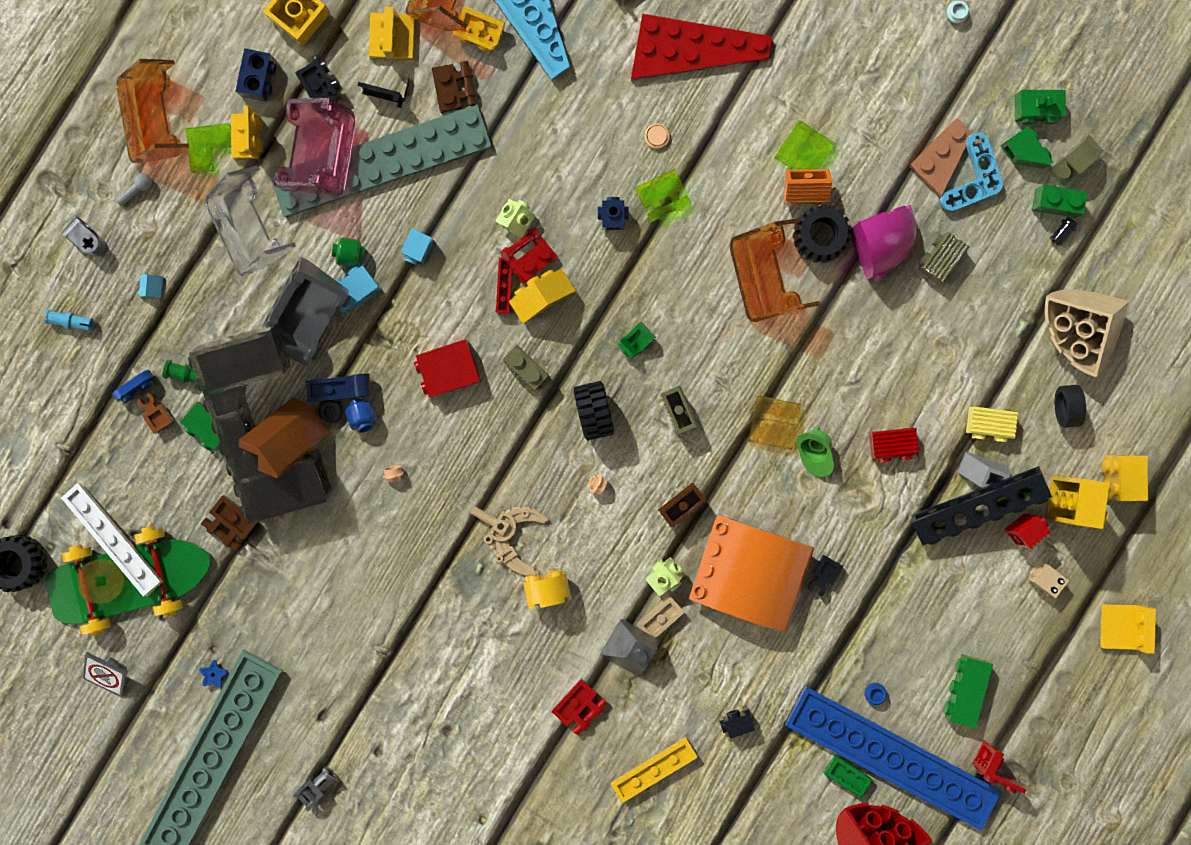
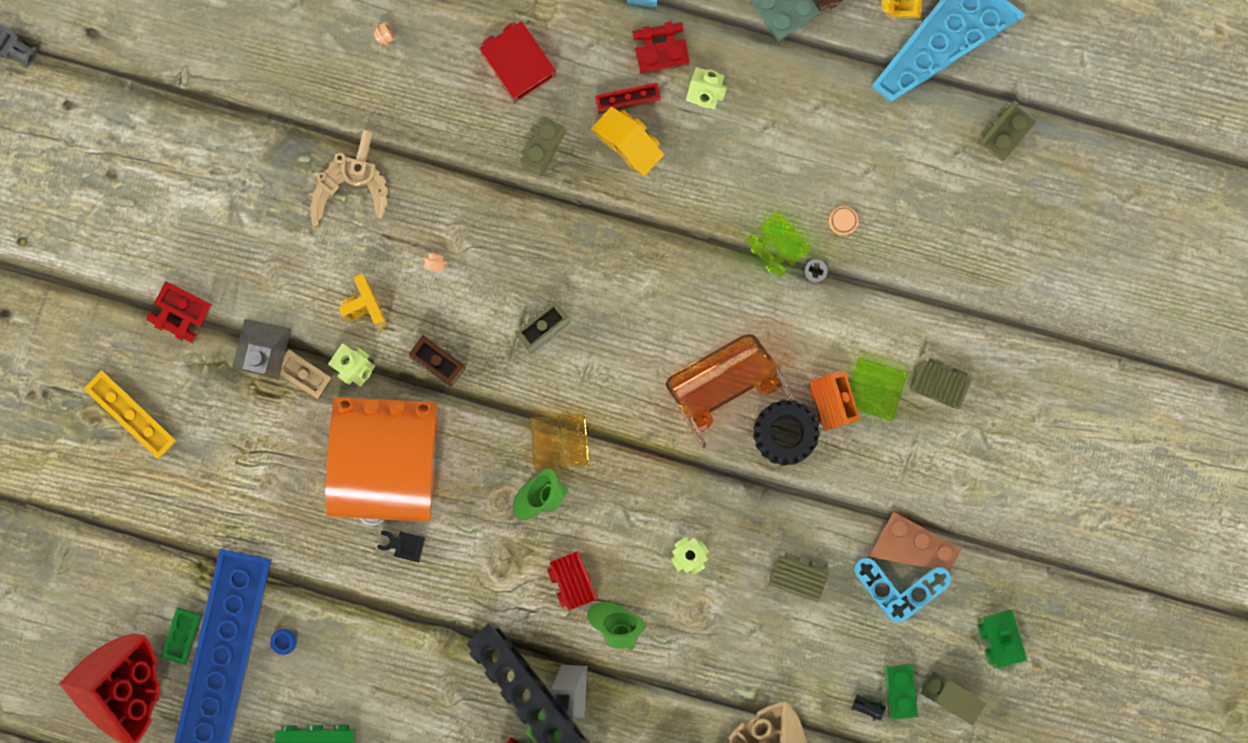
camera: 65 degrees right, 5 degrees down
red plate [500,227,558,284] -> none
yellow brick [523,569,572,609] -> none
black tyre [573,381,614,441] -> none
dark blue brick [598,197,629,230] -> none
green bracket [617,321,656,359] -> none
red wing [631,14,772,80] -> none
black brick [719,705,755,739] -> none
dark pink brick [850,205,917,281] -> none
light aqua plate [946,0,969,23] -> none
light yellow brick [966,407,1018,442] -> none
green slope [1000,126,1054,169] -> none
none -> yellow bracket [338,273,389,330]
none -> bright green piece [587,602,645,650]
none -> red plate [632,21,690,74]
none -> yellowish green brick [671,536,709,575]
none -> light grey bush [805,259,828,283]
none -> olive brick [910,358,972,410]

